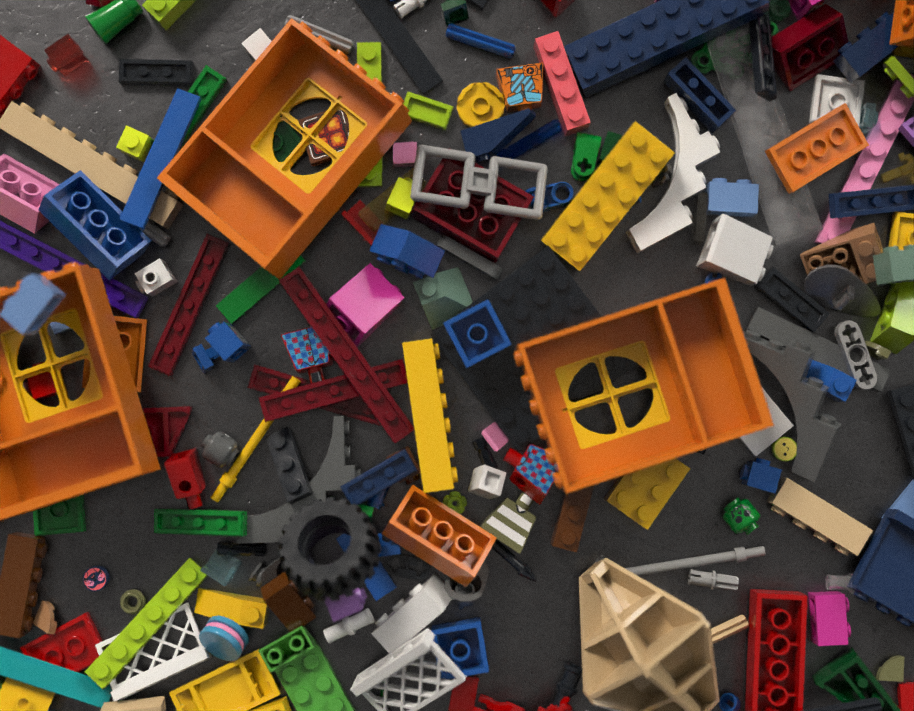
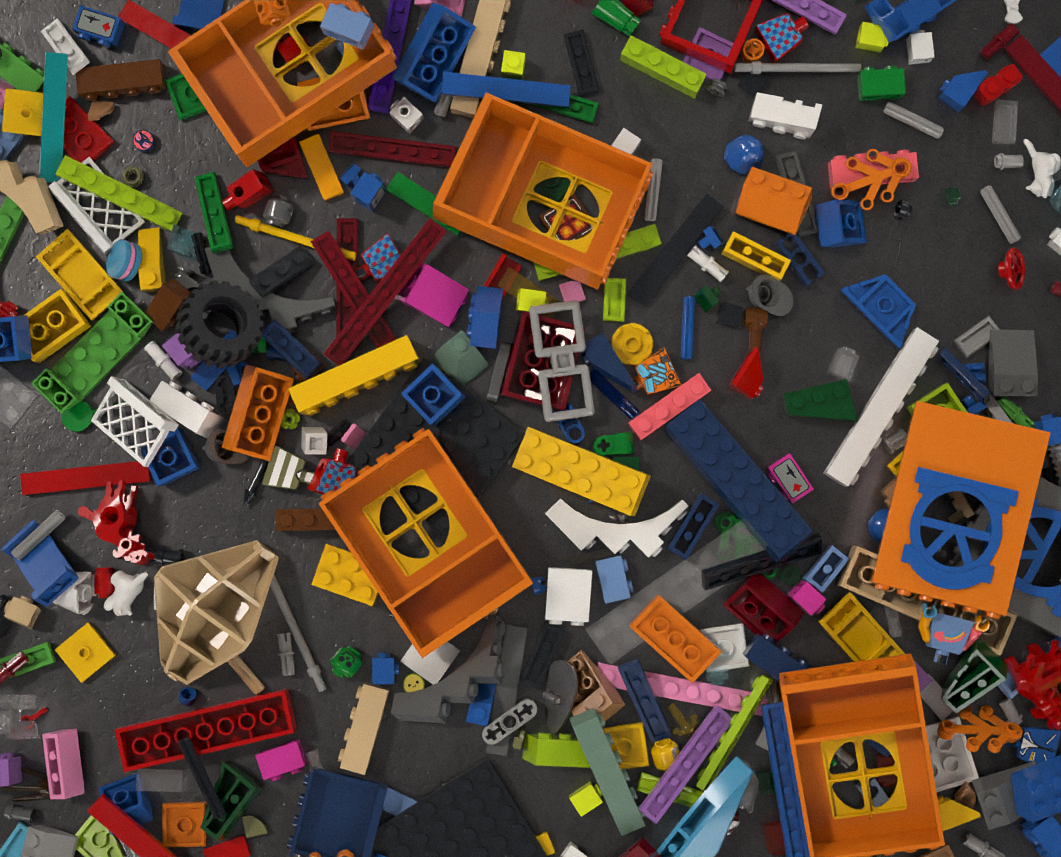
camera: 80 degrees right, 0 degrees up
none -> light orange tile [299,134,344,201]

